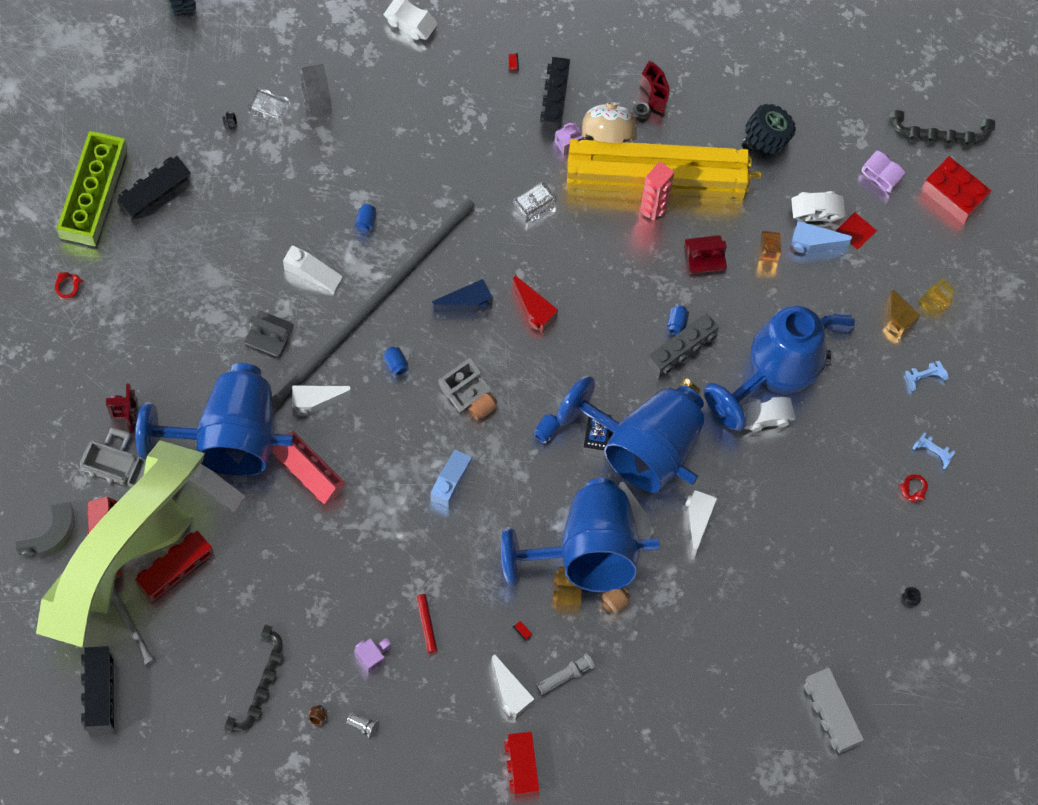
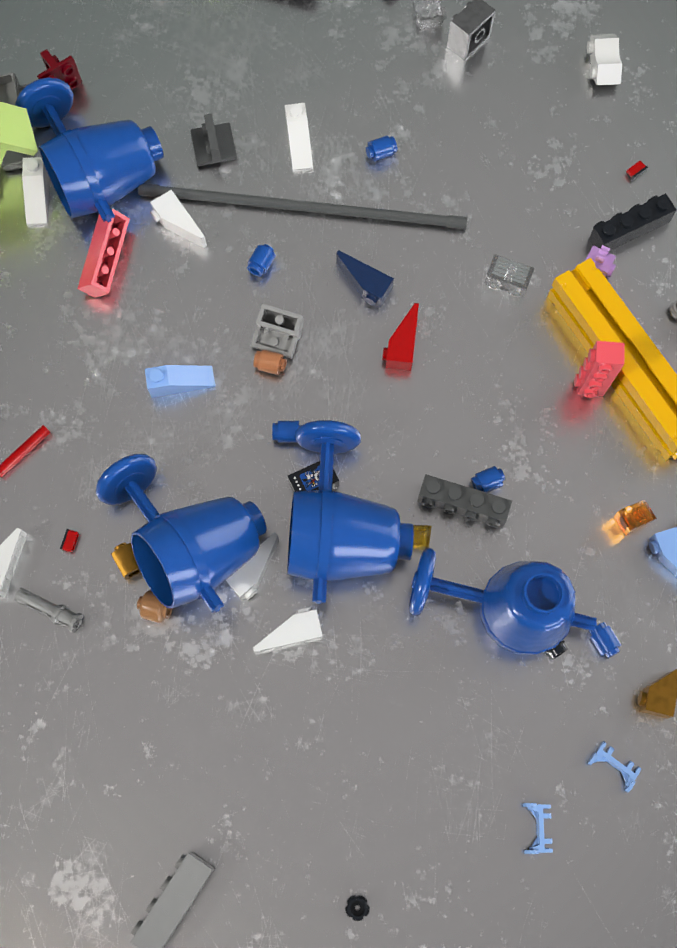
camera: 60 degrees right, 5 degrees up
tan cylinder [581,102,638,143] -> none
dark red bracket [684,235,727,274] -> none
white brick [742,397,796,432] -> none
red piece [898,474,928,501] -> none

